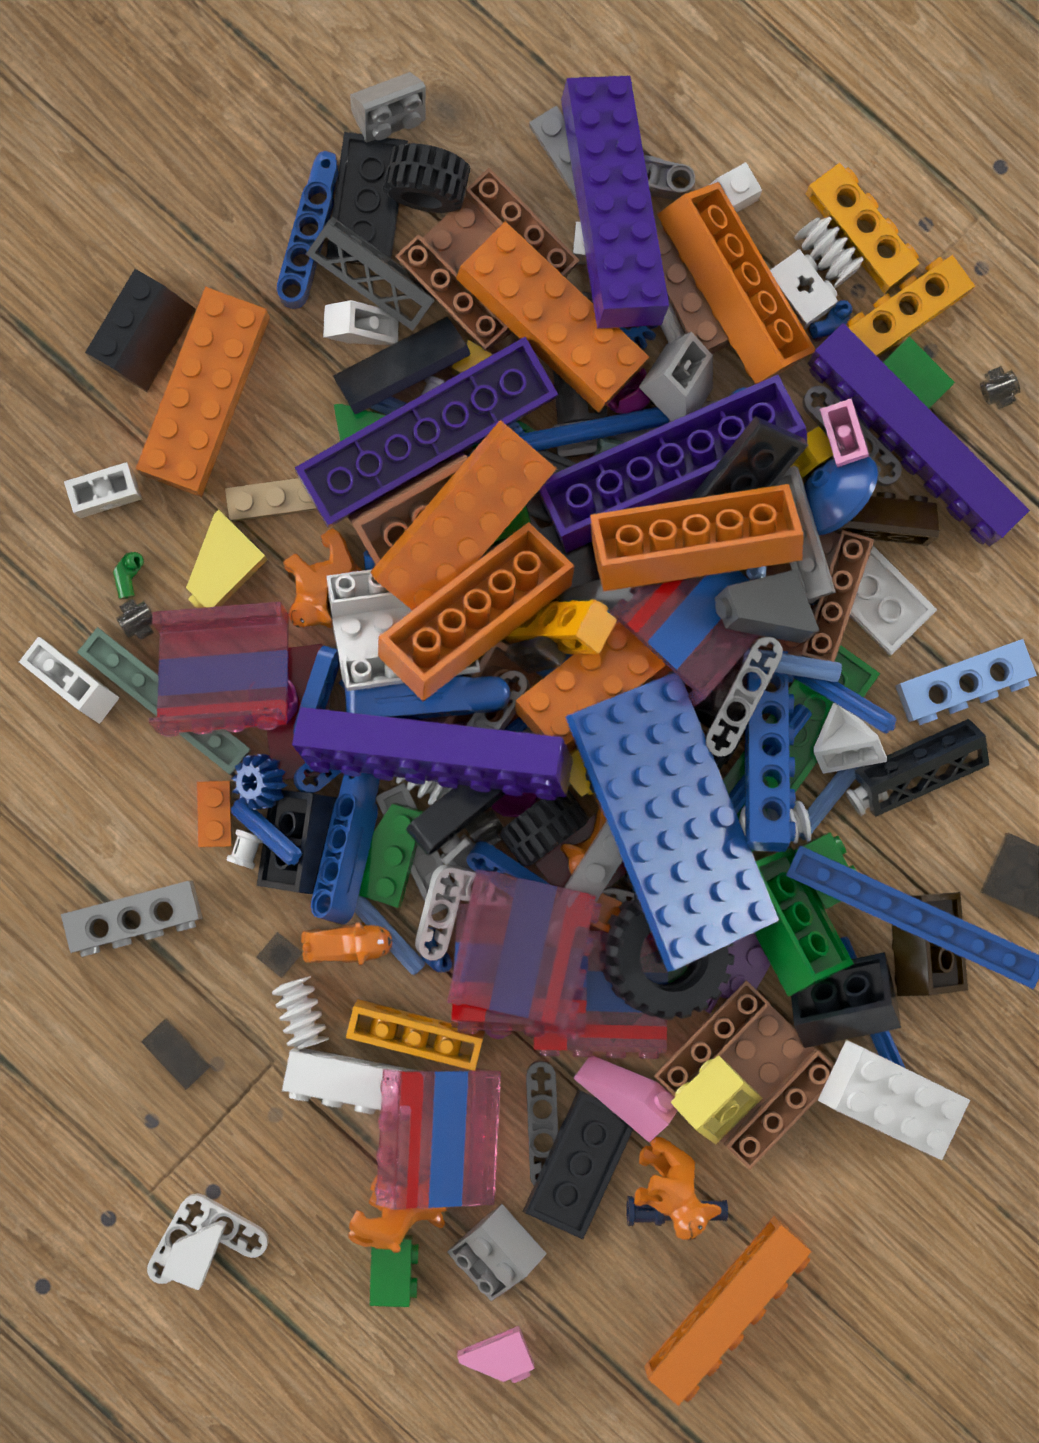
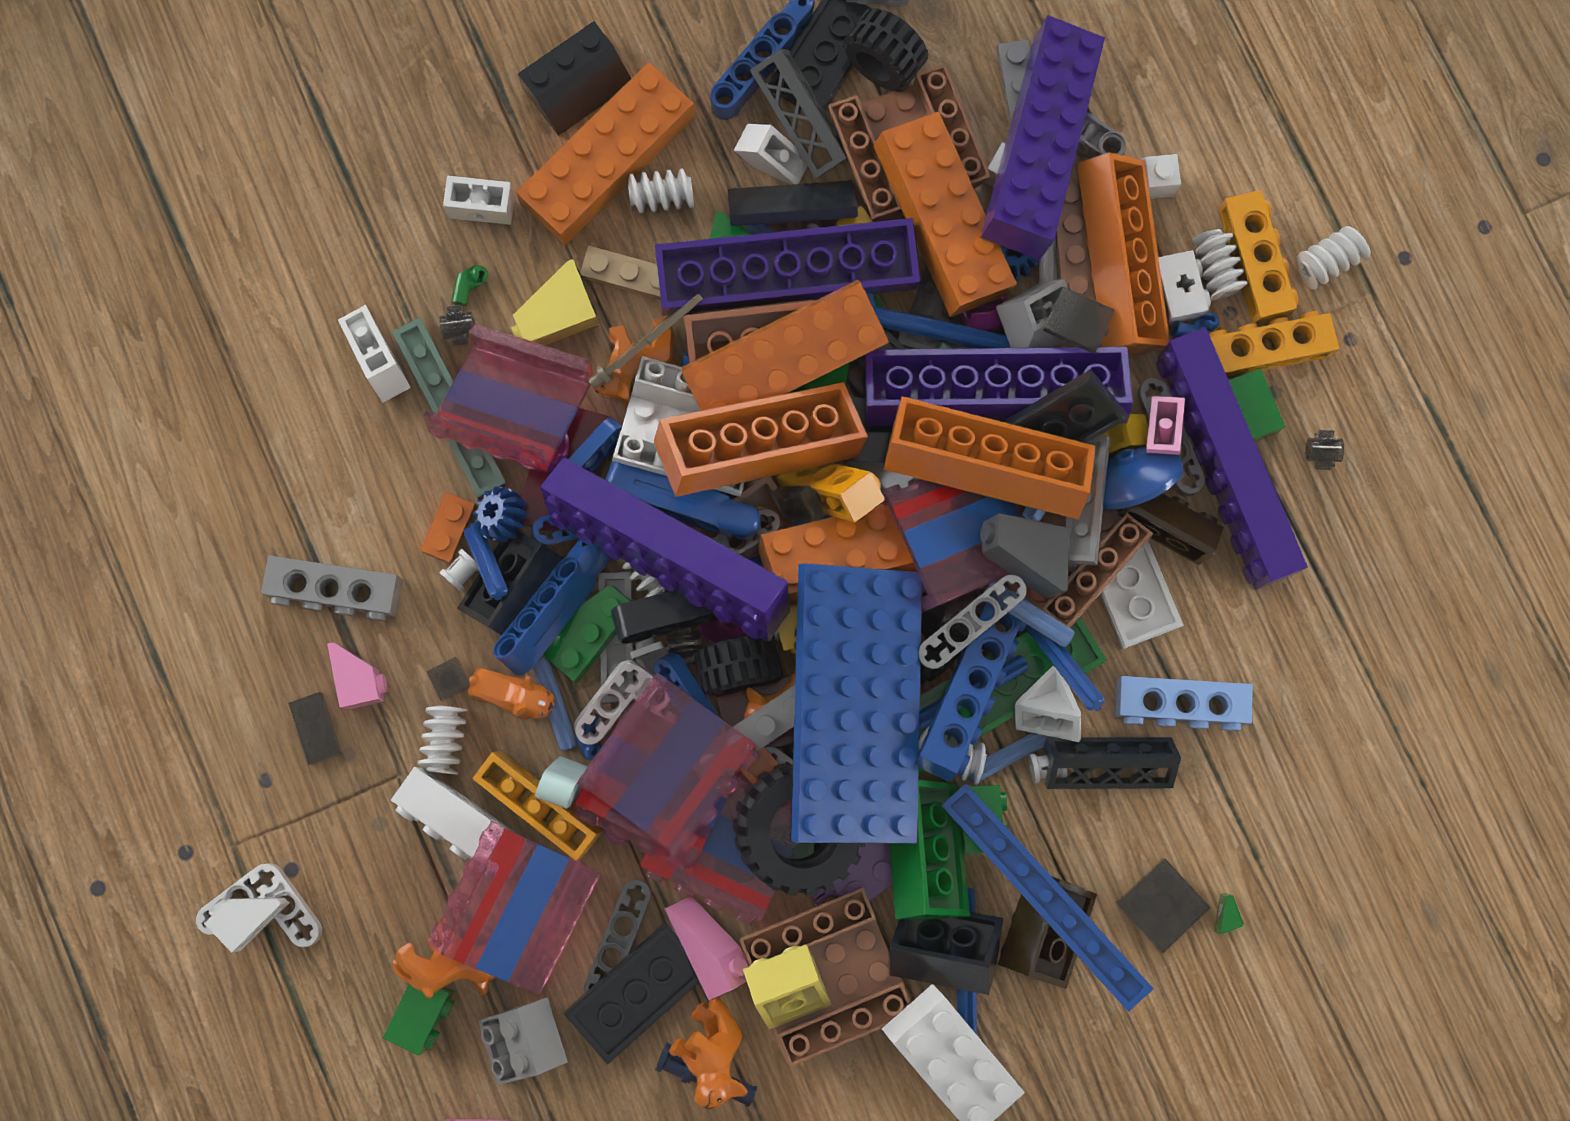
camera: 25 degrees right, 5 degrees down
none -> bright pink slope [327,642,388,710]
none -> light aqua beam [535,756,591,809]
none -> dark tan piece [588,294,703,389]
none -> white piece [628,168,694,213]
none -> clear smoke piece [1043,287,1115,354]
none -> white piece [1296,226,1371,290]

